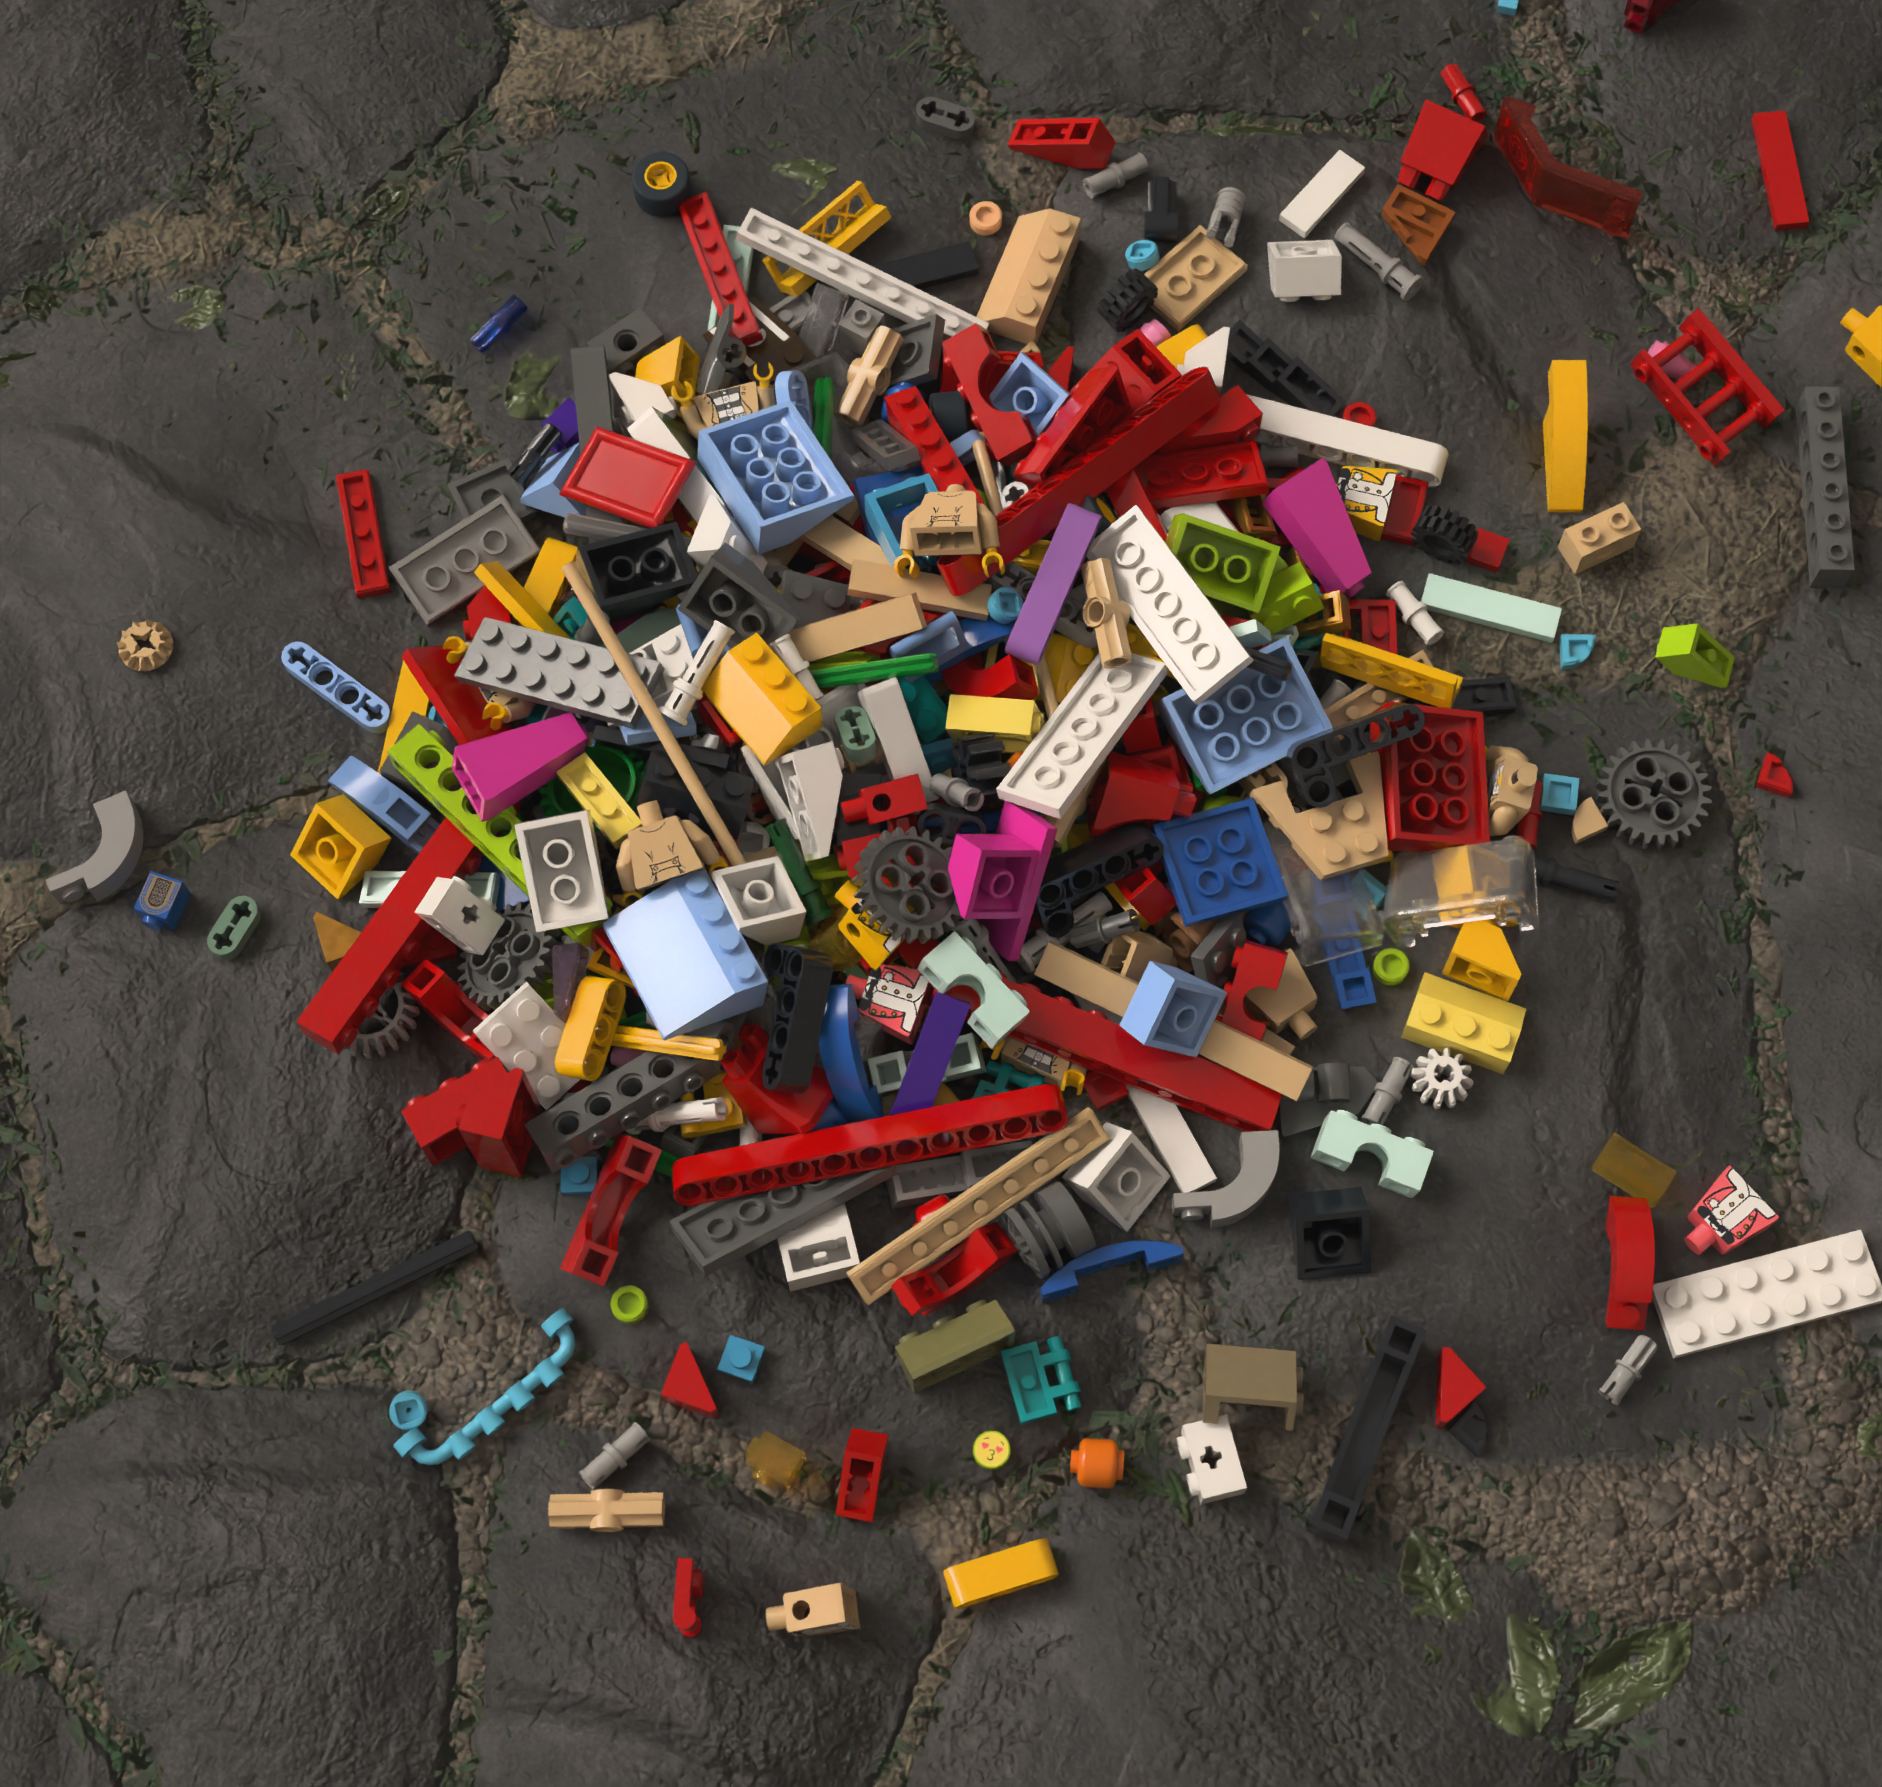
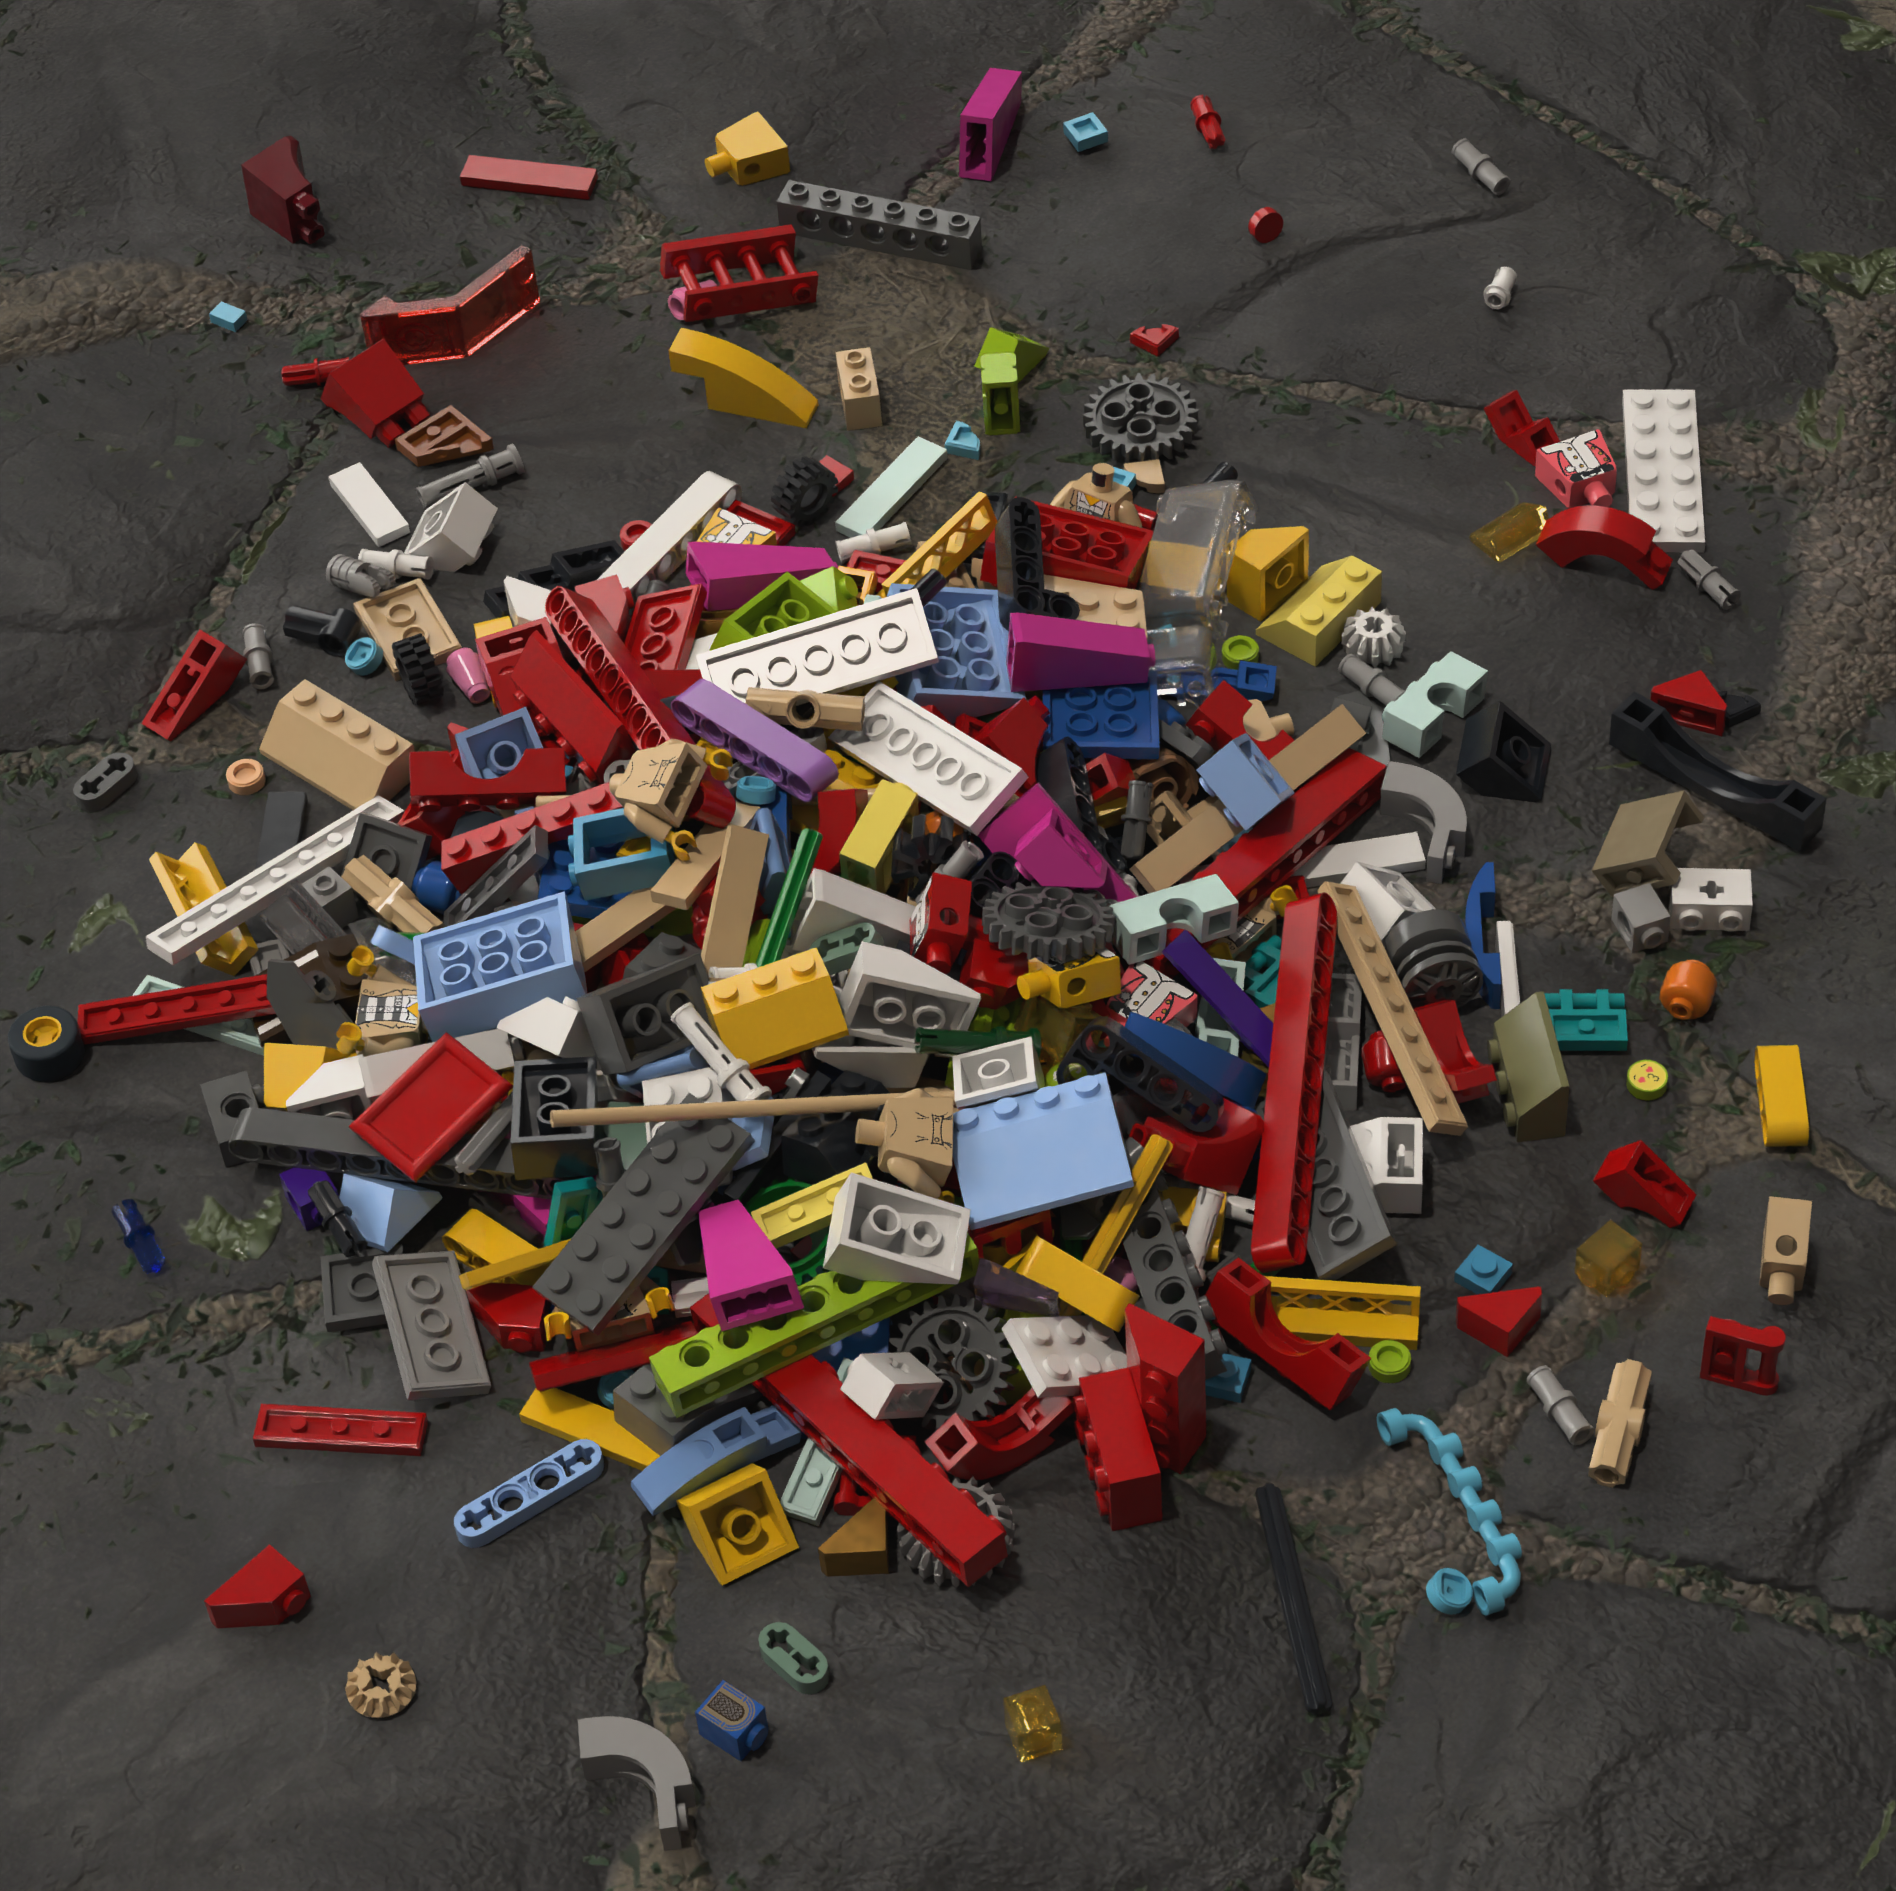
camera: 70 degrees left, 20 degrees down
none -> red slope [204,1544,311,1628]
none -> white pin [358,549,434,580]
none -> lime brick [980,352,1020,436]
none -> clear yellow brick [1003,1685,1062,1763]
none -> dark pink slope [1006,612,1155,692]
none -> yellow fence [1264,1276,1421,1350]
none -> red slope [1483,390,1560,466]
none -> white tile [1495,921,1520,1017]
none -> light grey brick [1611,883,1670,953]

